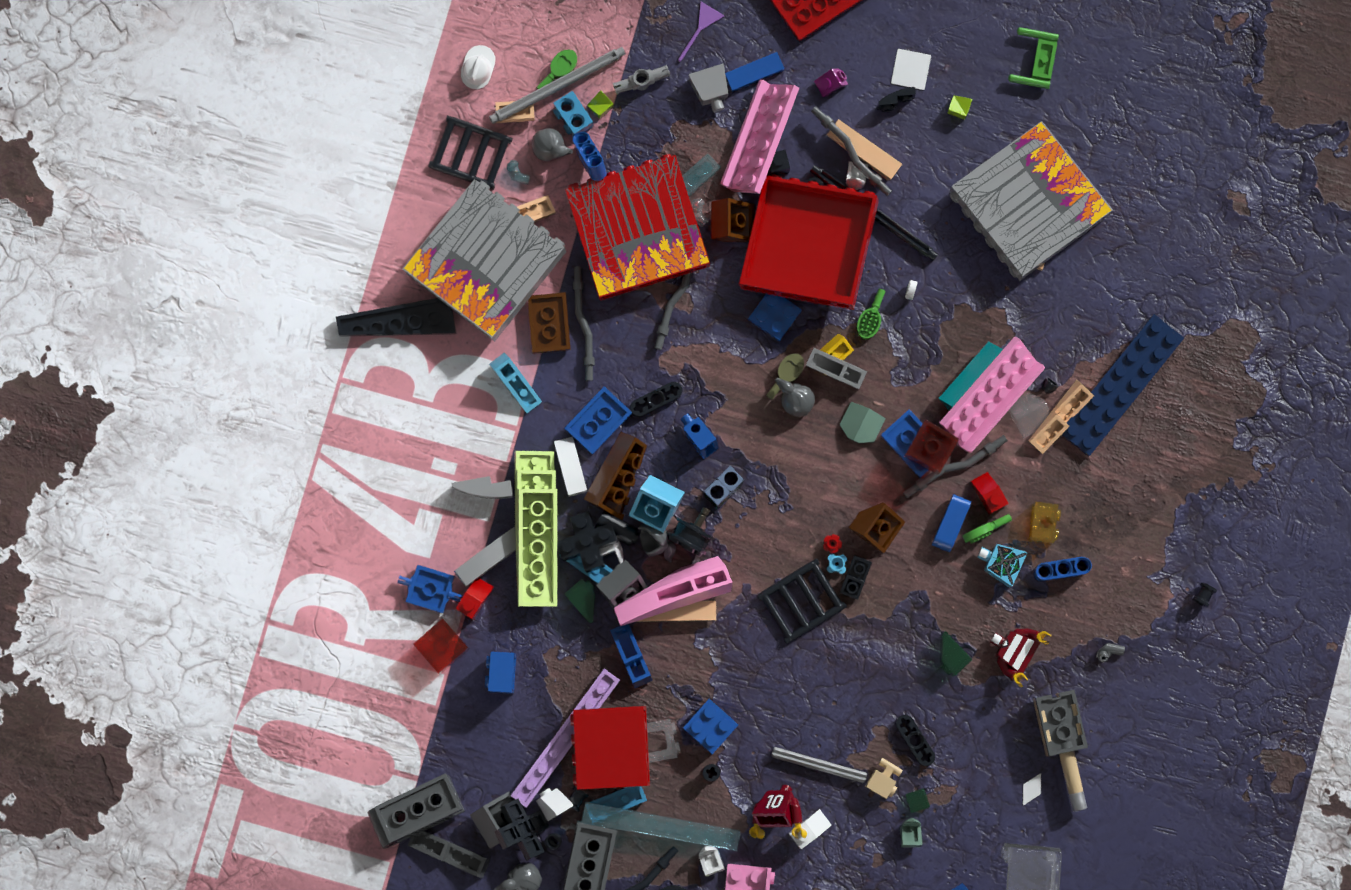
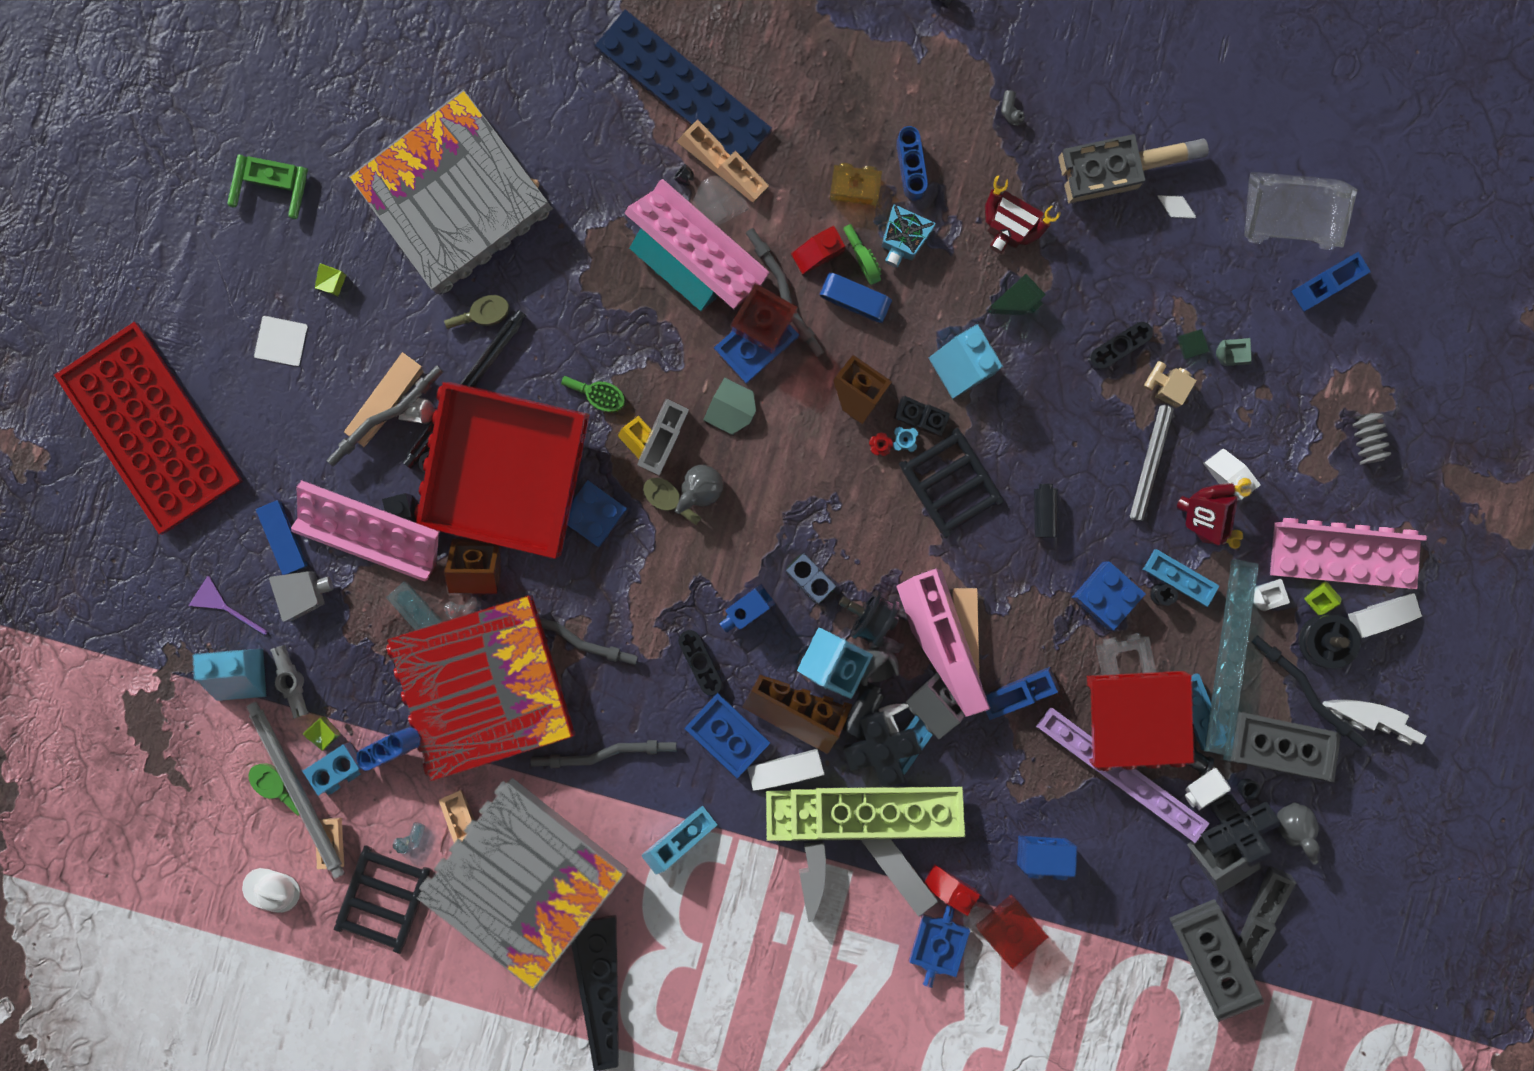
camera: 90 degrees left, 5 degrees up
reddish brown plate [528,292,571,354] -> none
dark grey hair [531,128,573,161] -> none
clear green slope [565,579,595,624] -> none
magenta bracket [814,69,848,97] -> none
black slope [877,87,916,112] -> none
white tile [905,280,917,300] -> none
none -> medium azure slope [193,649,266,701]
none -> olive piece [444,295,510,329]
none -> medium azure slope [928,324,1003,399]
none -> black brick [1034,484,1059,538]
none -> dark azure plate [1143,549,1219,607]

